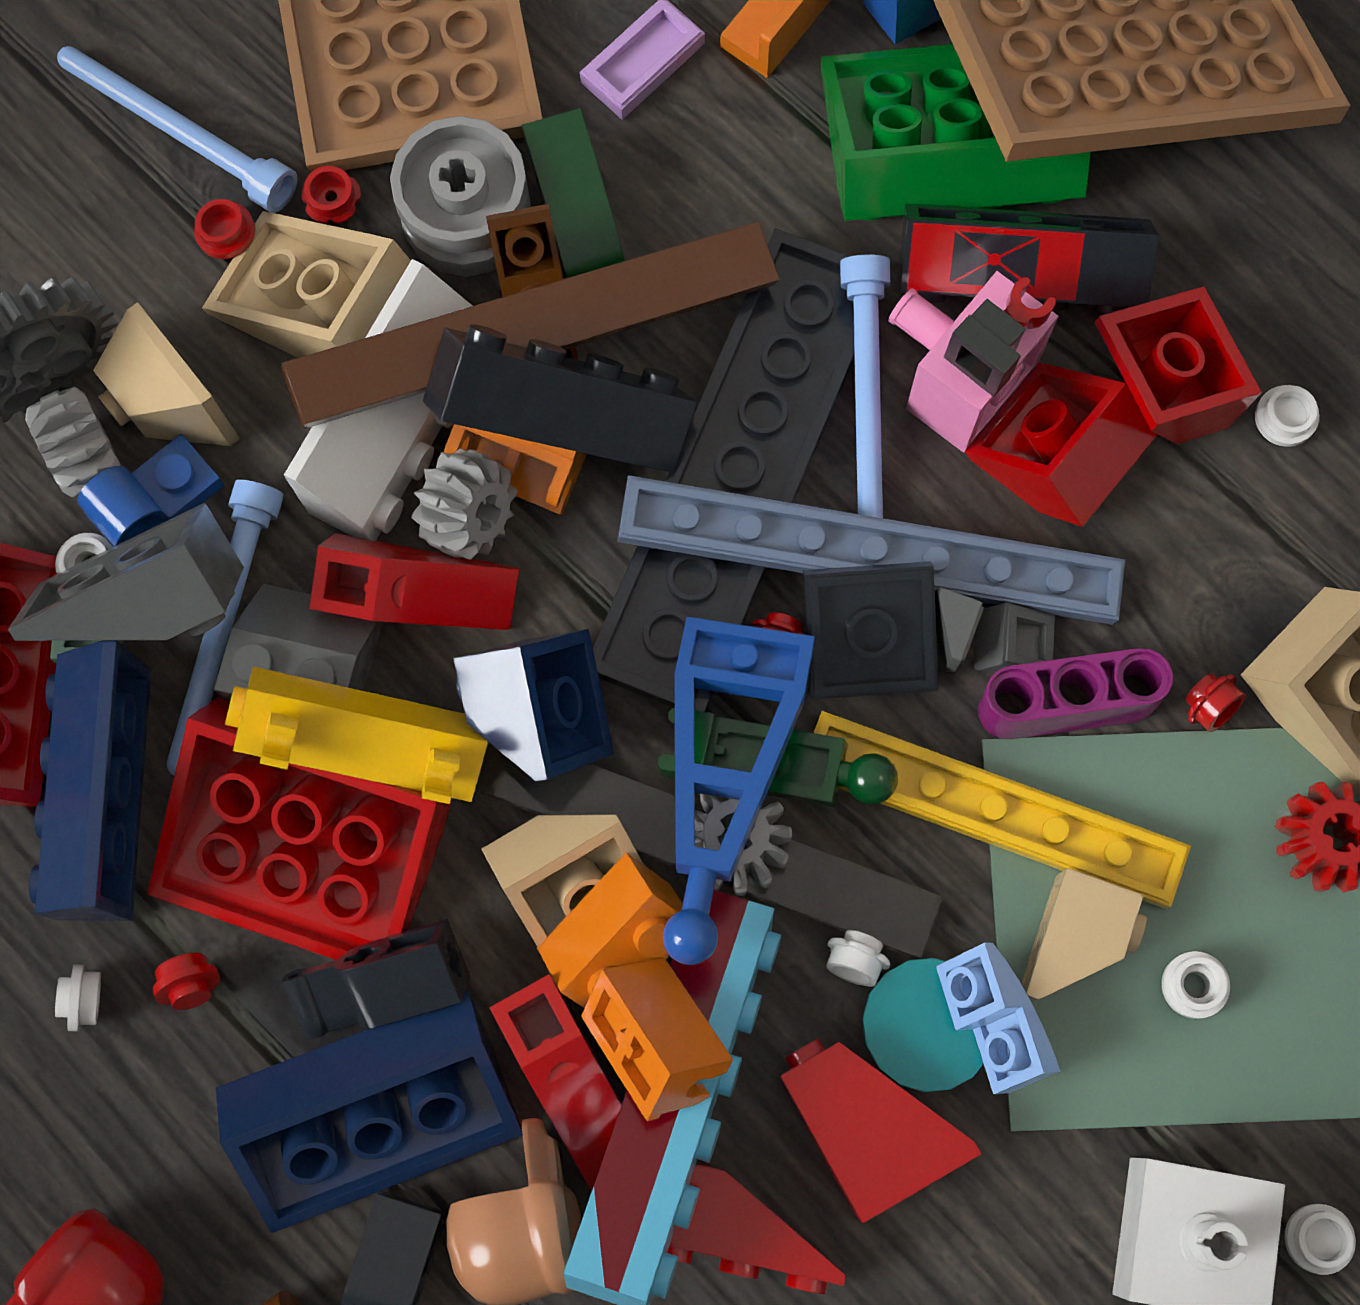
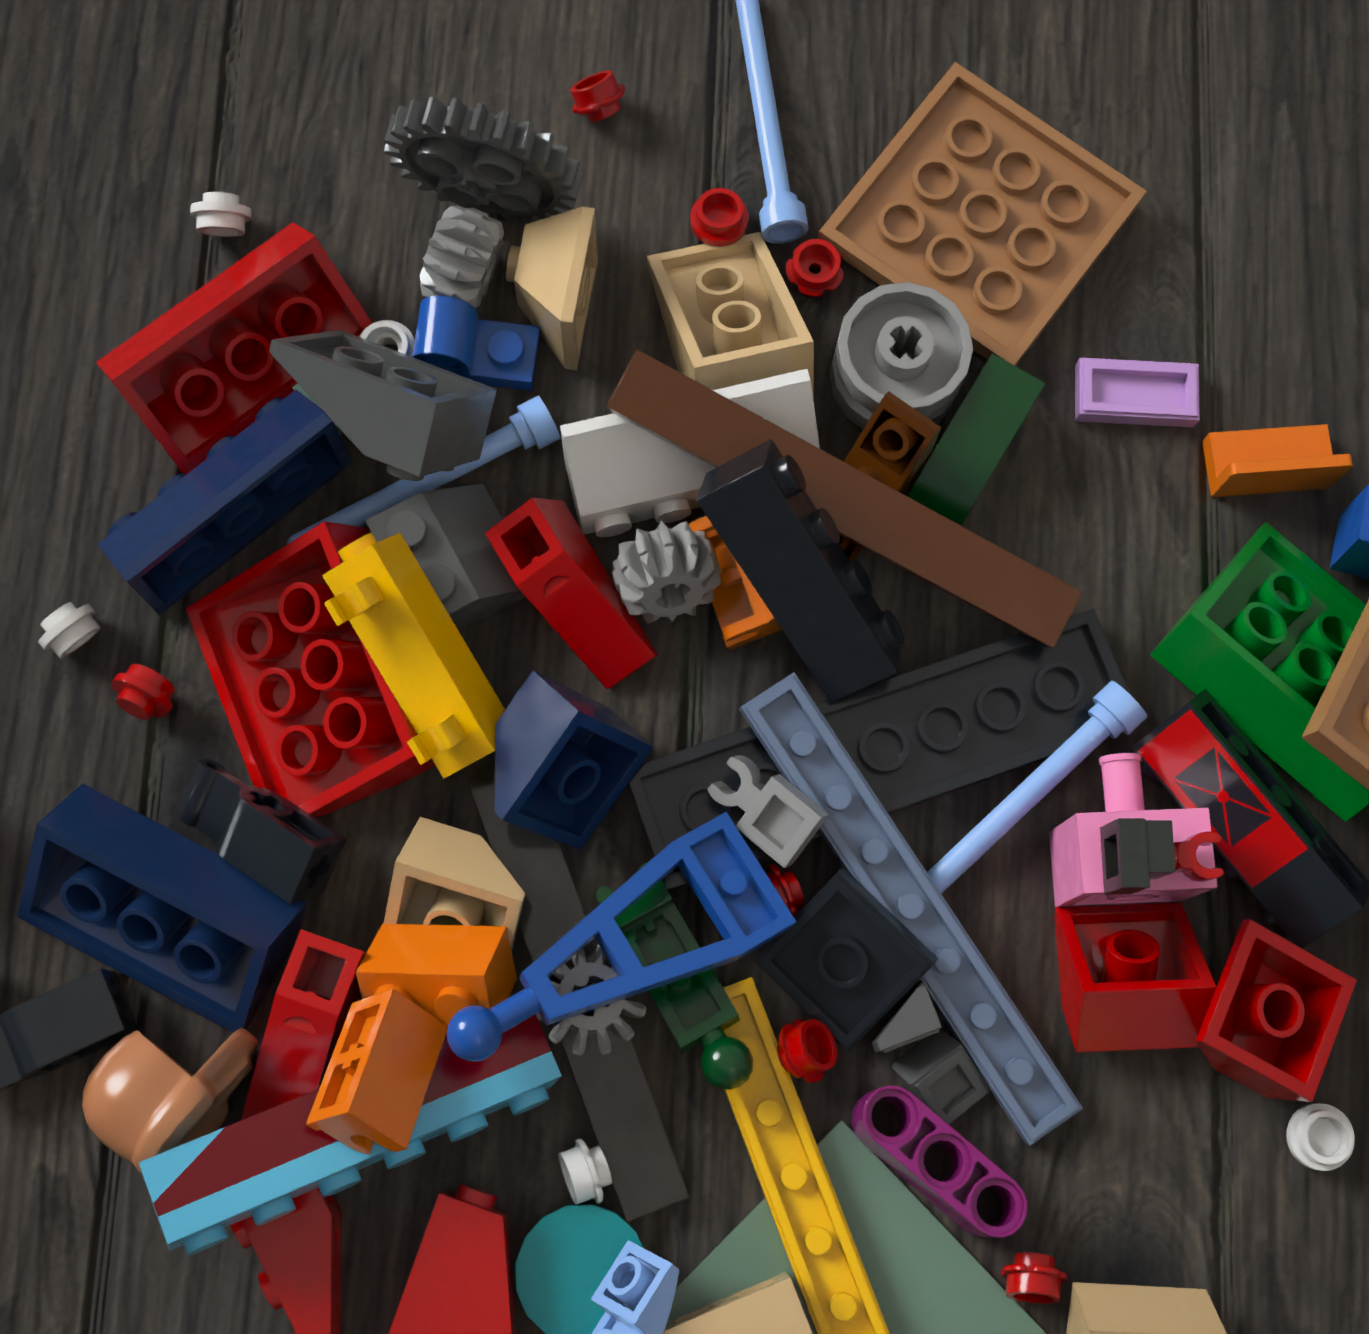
camera: 40 degrees right, 0 degrees up
none -> red plate [570,70,626,122]
none -> light grey plate [708,755,829,868]
none -> red plate [777,1019,837,1083]

